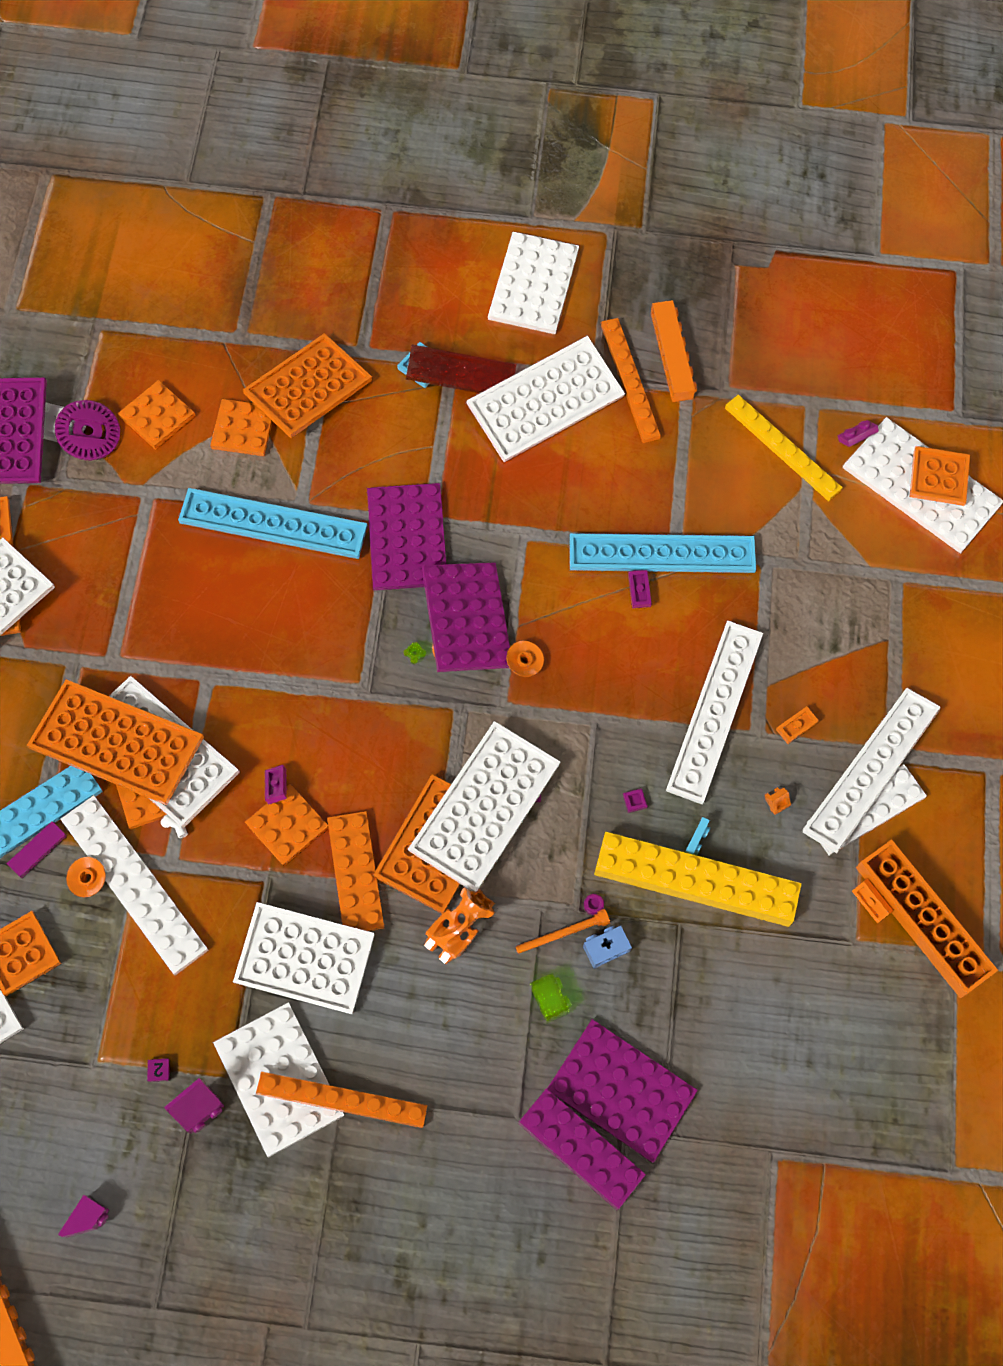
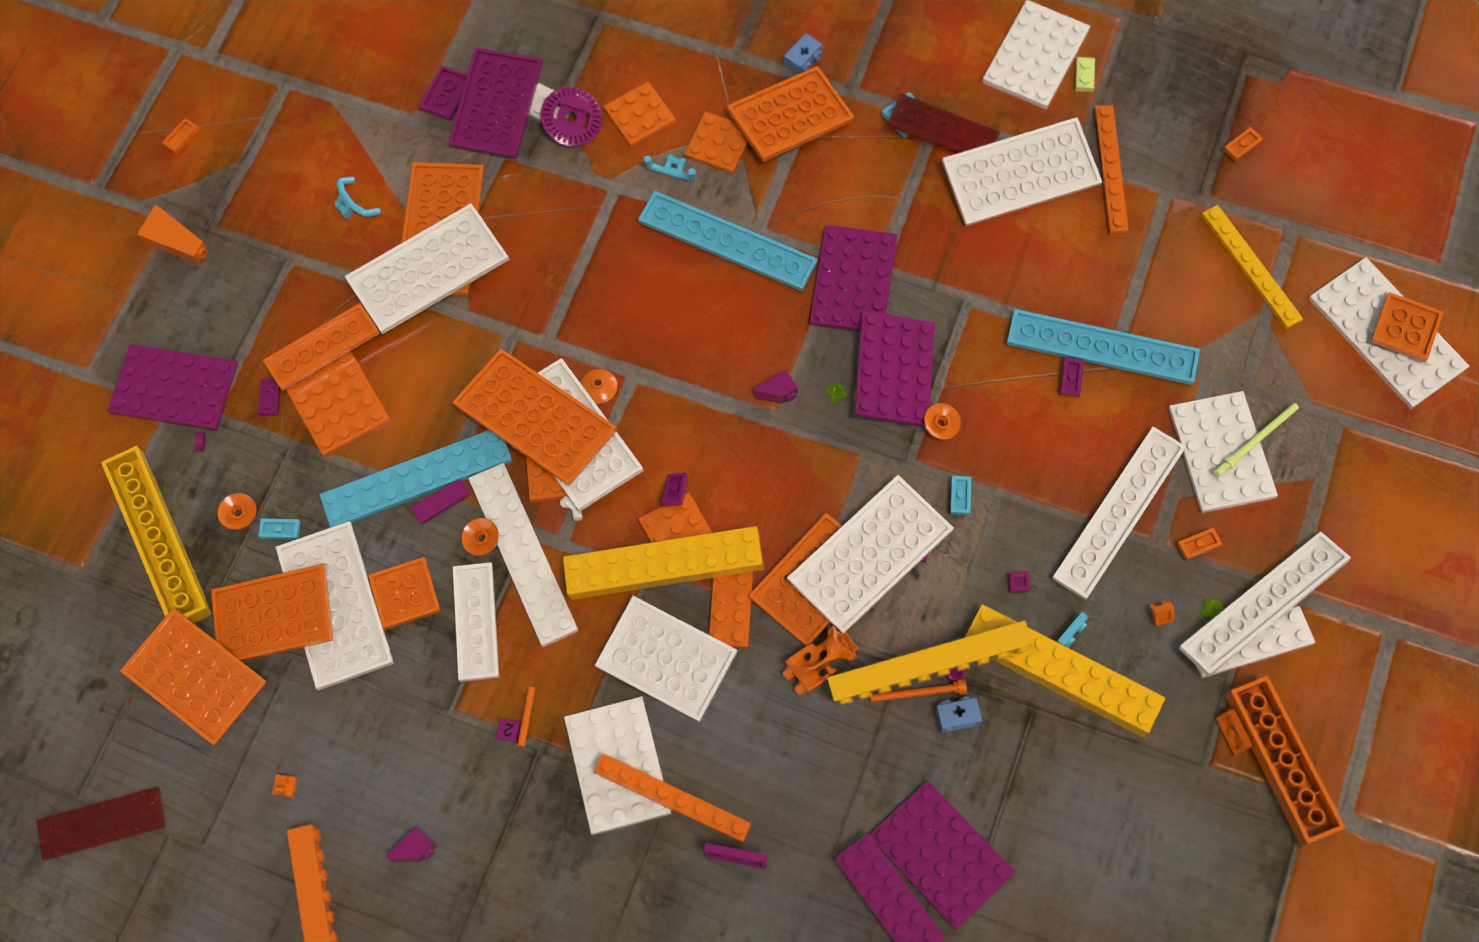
camera: 20 degrees right, 0 degrees up
magenta slope [164,1078,224,1134] -> none
clear neon green brick [530,973,572,1024] -> none
orange brick [651,300,697,402] -> none
magenta plate [838,420,879,447] -> none
none -> white plate [453,562,499,682]
none -> orange bar [517,687,536,747]
none -> yellow brick [563,526,764,600]
none -> orange dish [581,369,618,404]
none -> medium azure piece [644,154,696,181]
none -> magenta tile [704,843,768,869]
none -> magenta slope [754,370,798,404]
none -> medium blue brick [784,33,823,75]
none -> yellow brick [828,620,1032,705]
none -> medium azure plate [950,476,971,516]
none -> yellowish green plate [1075,57,1095,92]
none -> white plate [1168,391,1278,513]
none -> clear neon green plate [1202,598,1224,618]
none -> yellowish green bar [1214,403,1299,477]
none -> orange plate [1223,127,1263,162]

